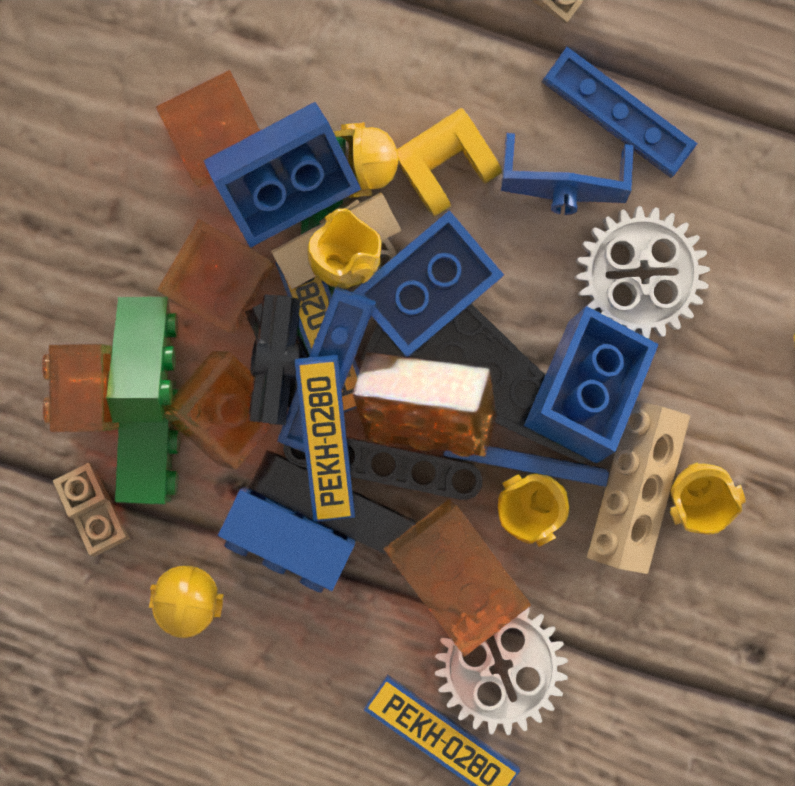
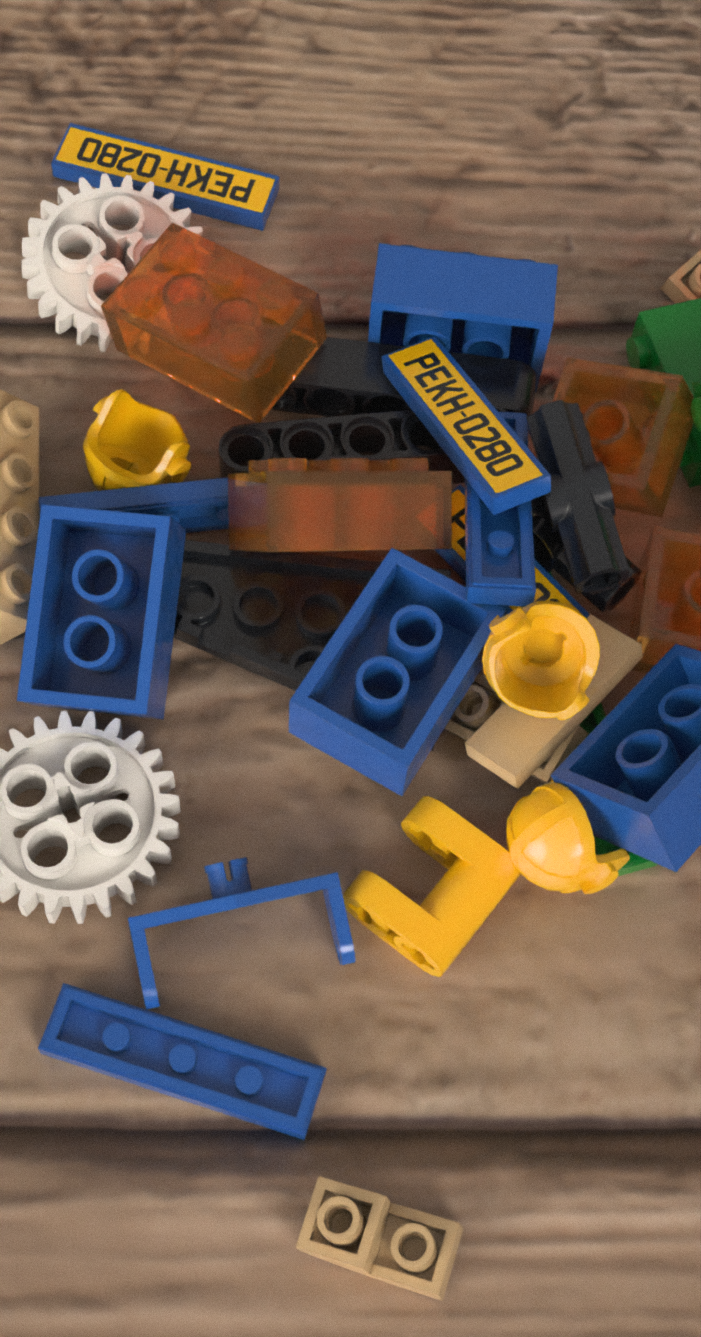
camera: 155 degrees right, 25 degrees down
yellow cap [149,566,224,638] -> none

